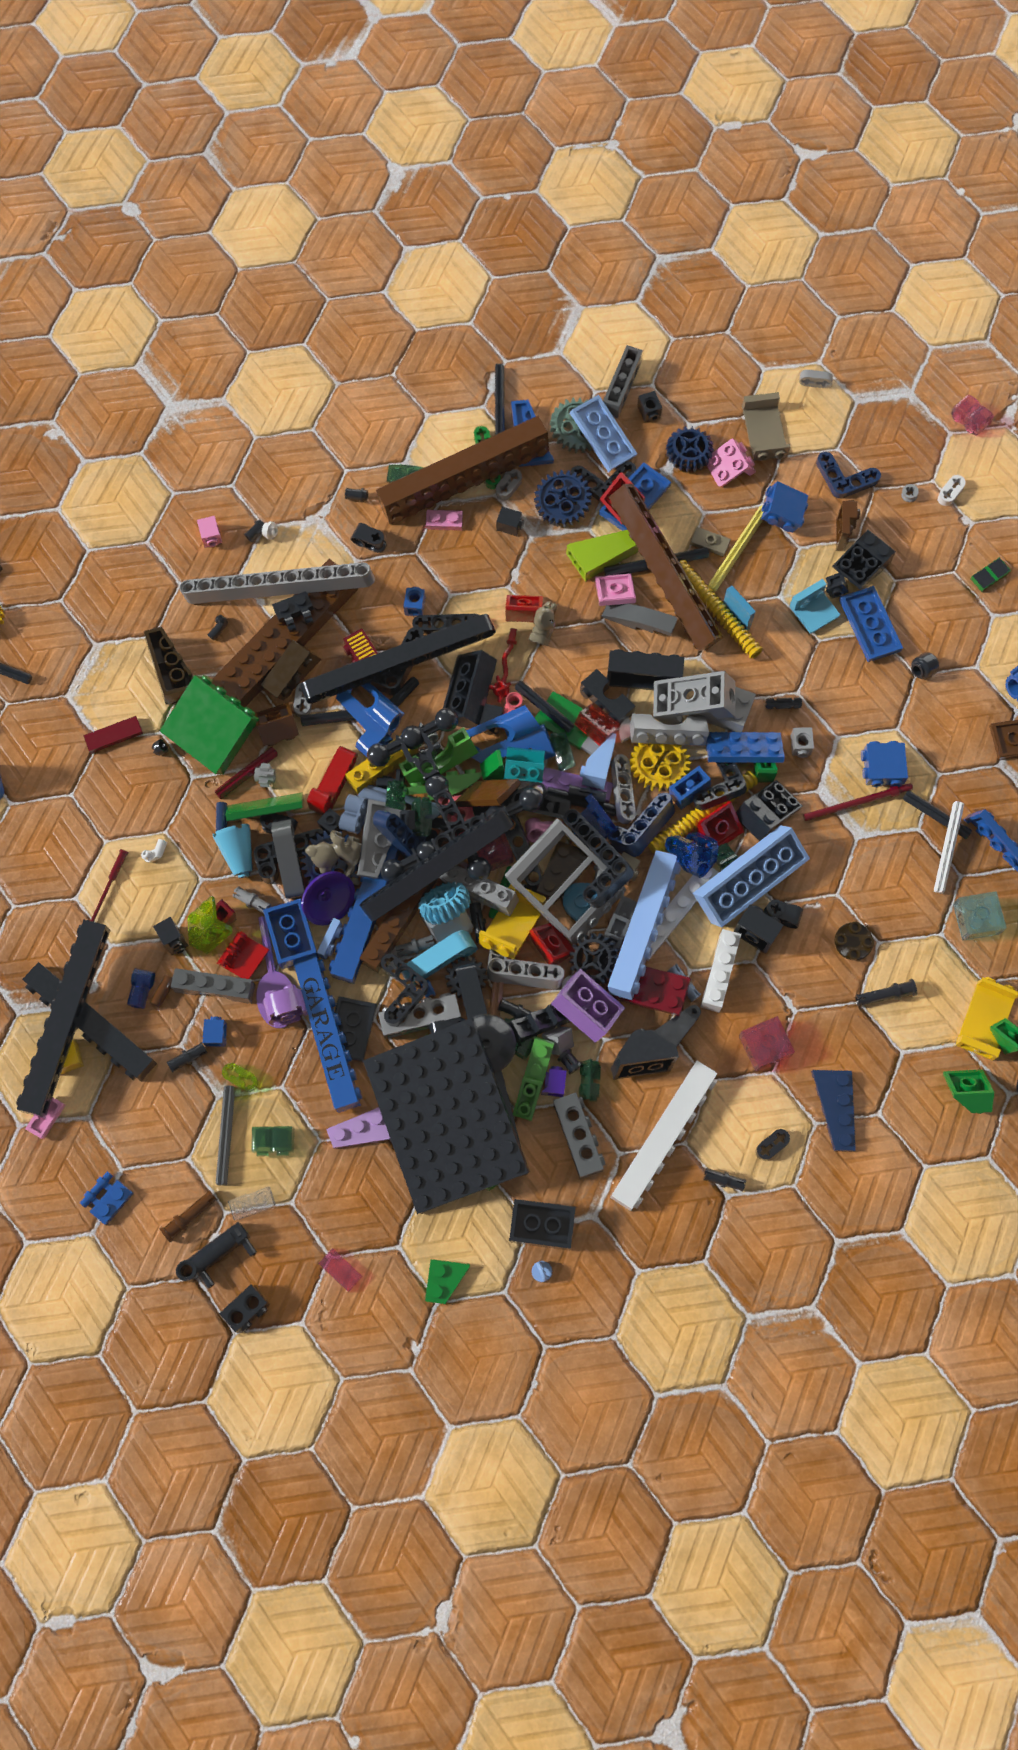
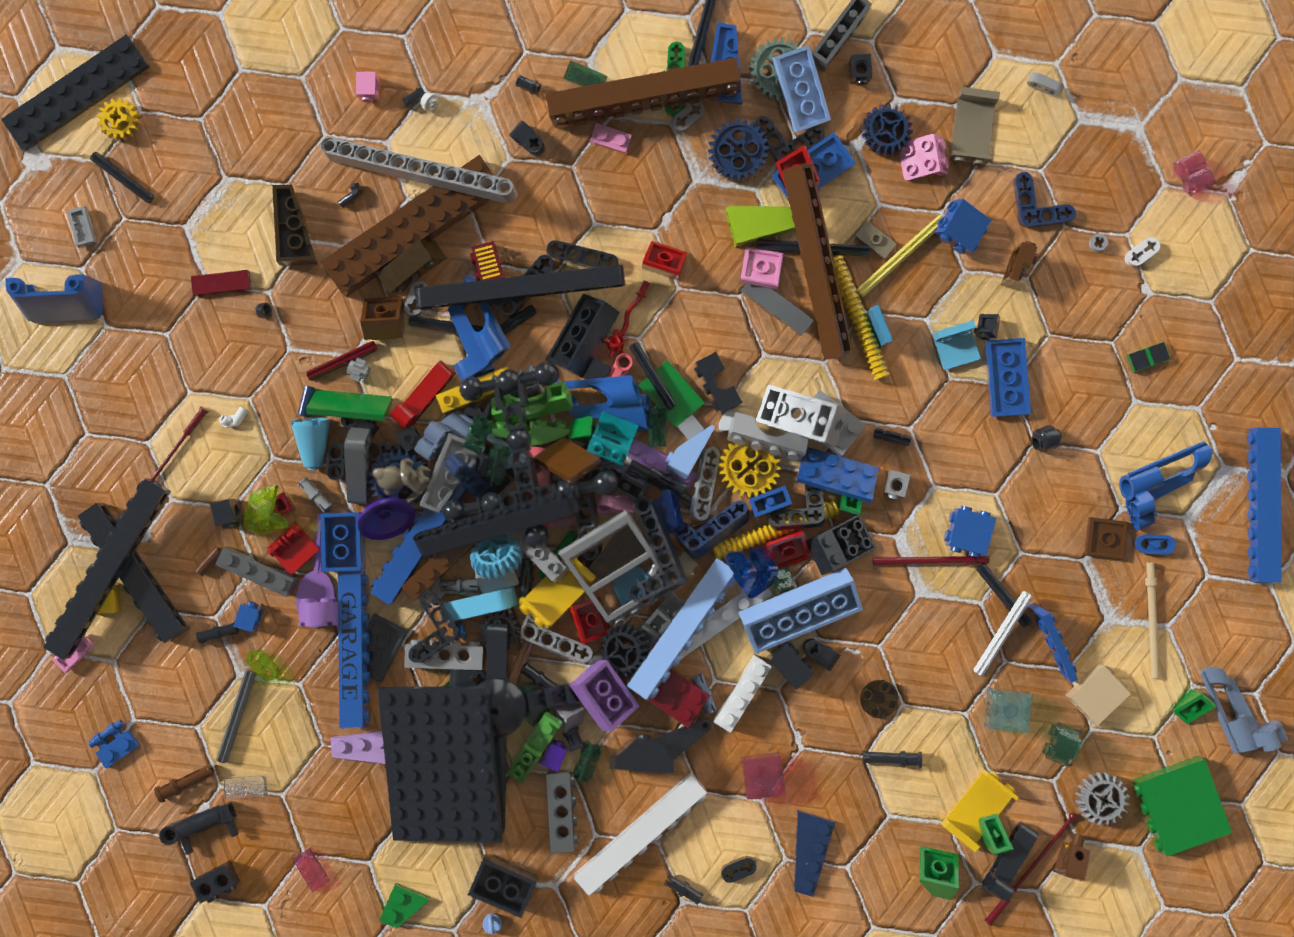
camera: 15 degrees right, 15 degrees up
clear blue piece [127,968,156,1009] -> none
green brick [160,675,259,775] -> none
clear green brick [251,1126,294,1157] -> none
black plate [272,591,314,632] -> none
light blue plate [317,918,343,960] -> none
blue brick [404,587,426,616] -> none
black brick [496,507,525,536] -> none
dark tan animal [529,601,557,646] -> none
clear red bracket [574,702,621,746] -> none
black piece [607,649,685,690] -> none
black slope [832,530,896,589] -> none

